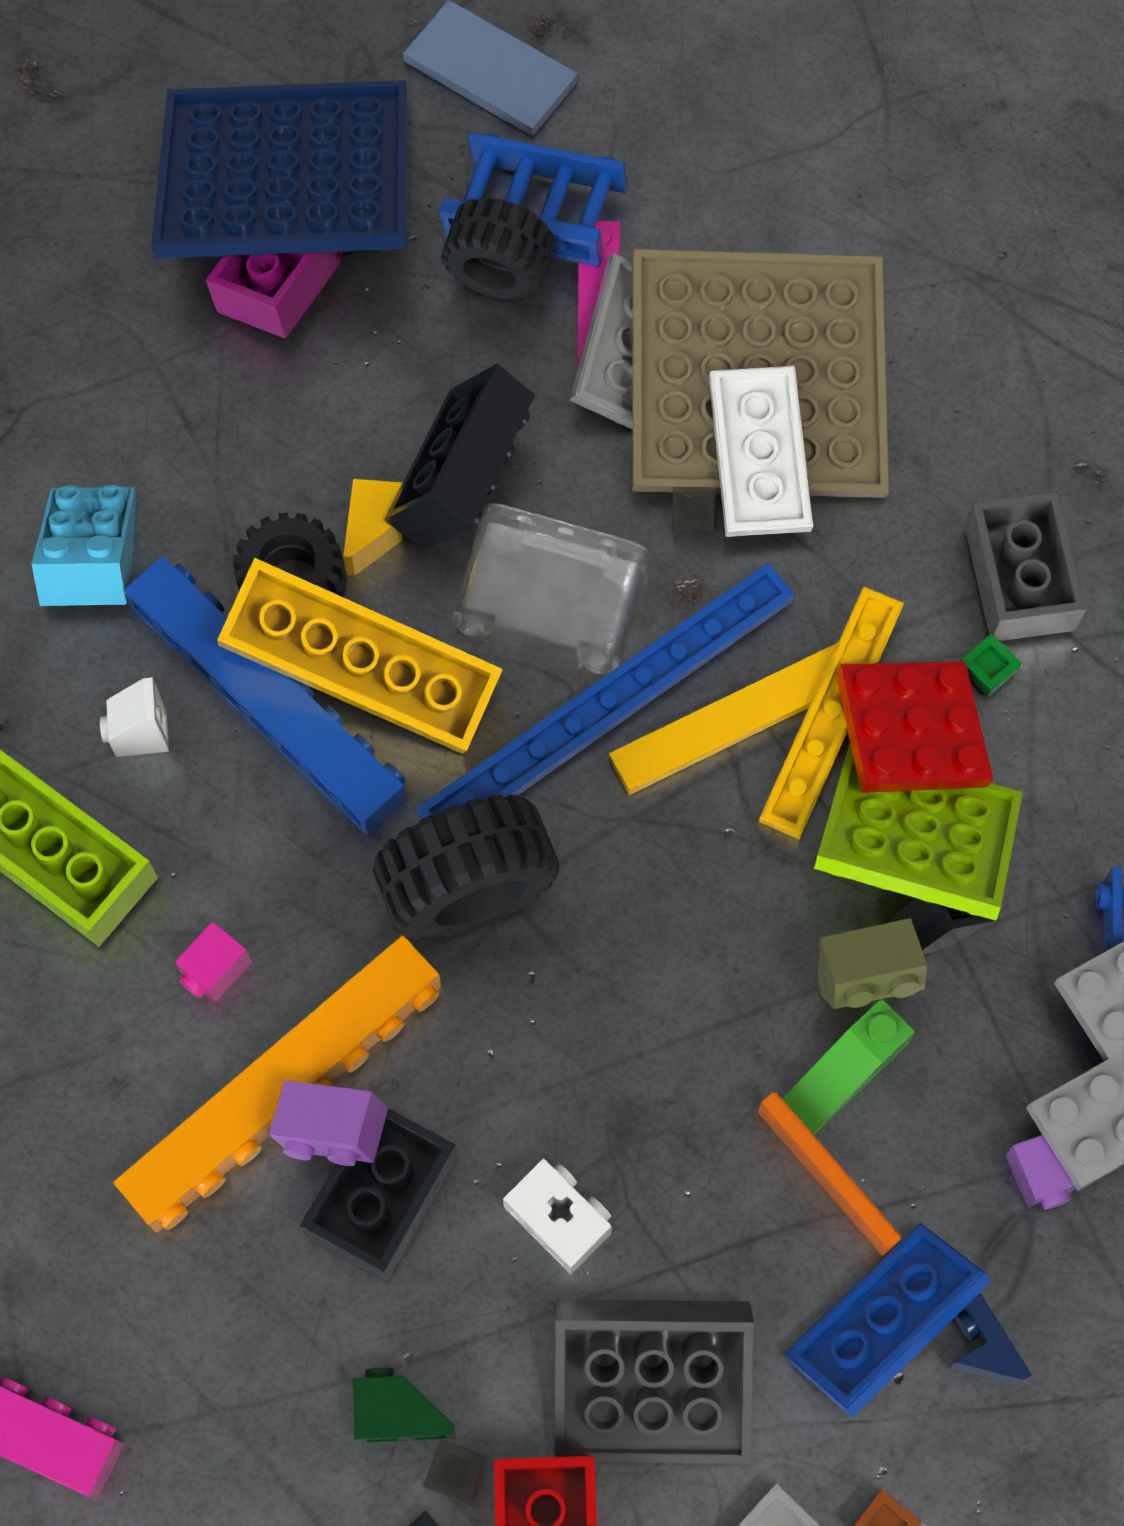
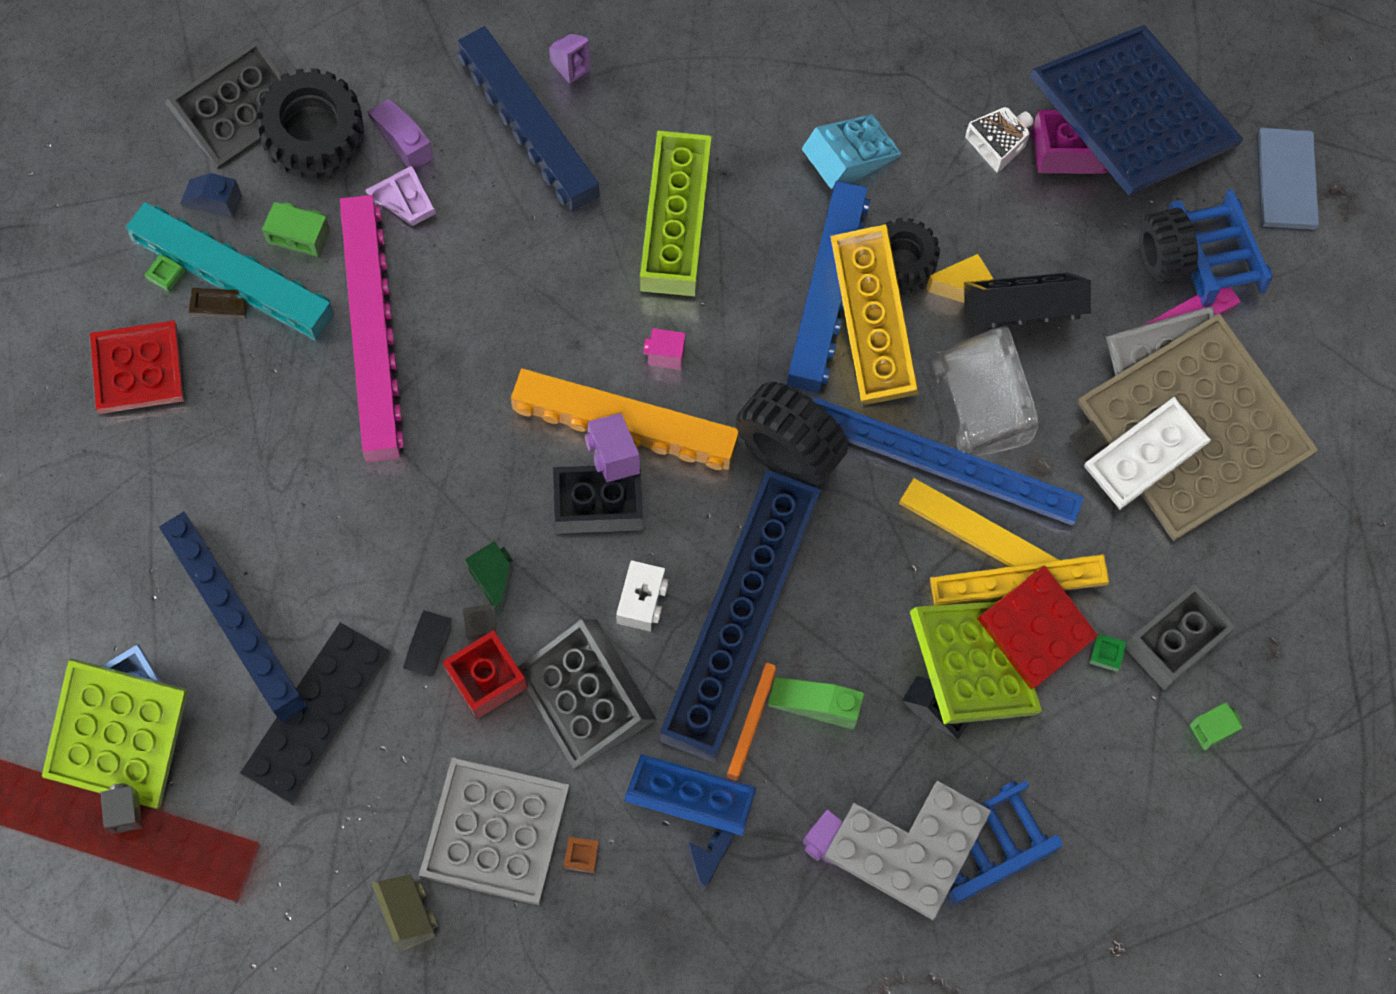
camera: 55 degrees right, 0 degrees up
white slope [100,677,169,757] -> none
olive slope [818,918,927,1009] -> none
none -> dark blue brick [660,470,821,763]
none -> torso [965,107,1034,173]

